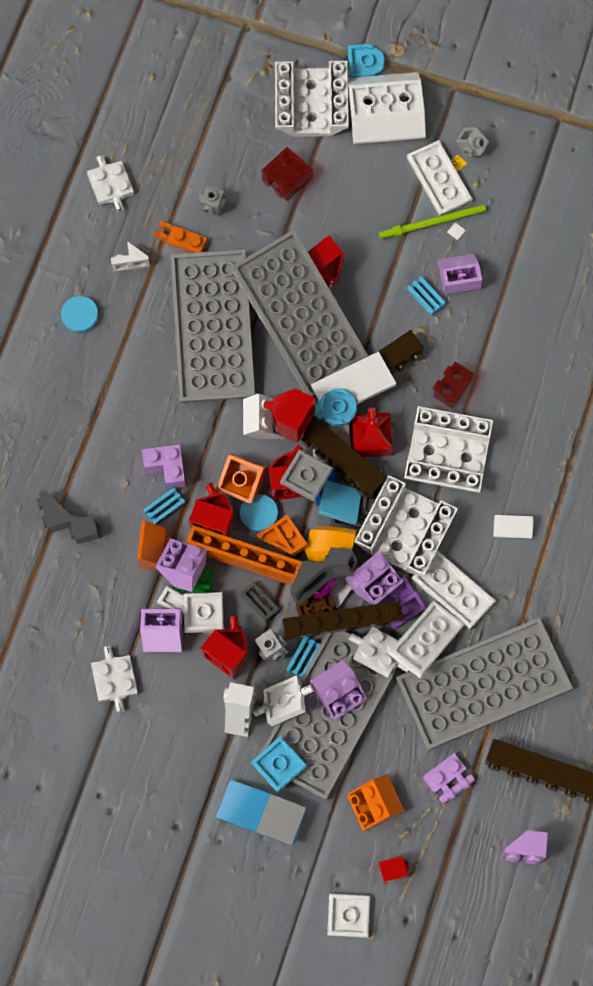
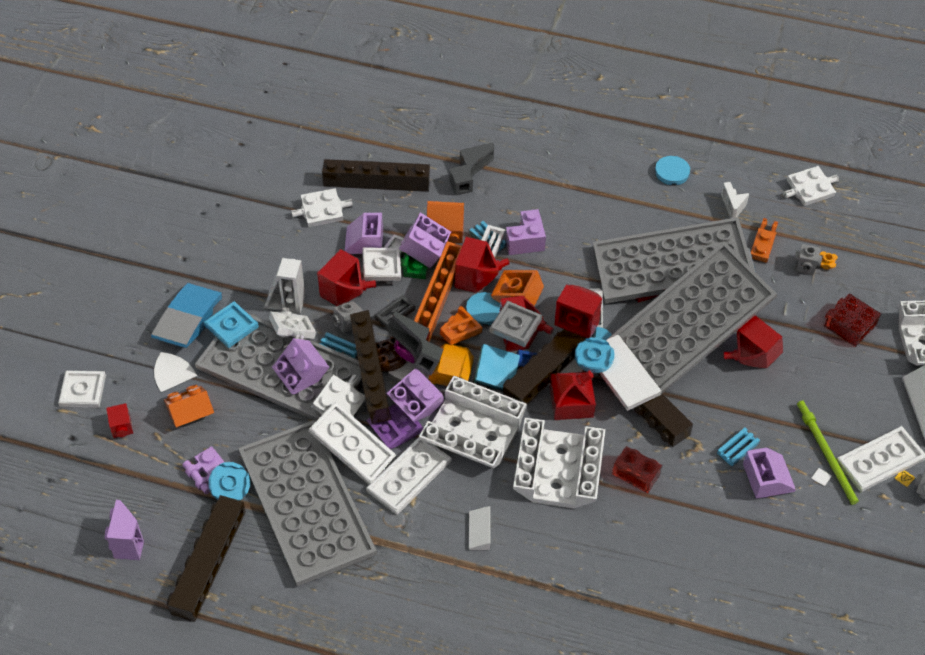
camera: 85 degrees right, 20 degrees down
none -> white sticker [154,352,197,392]
none -> medium azure tile [208,462,250,500]
none -> dark brown brick [322,159,430,192]
none -> white tile [482,225,505,258]
none -> light orange plate [819,251,838,270]

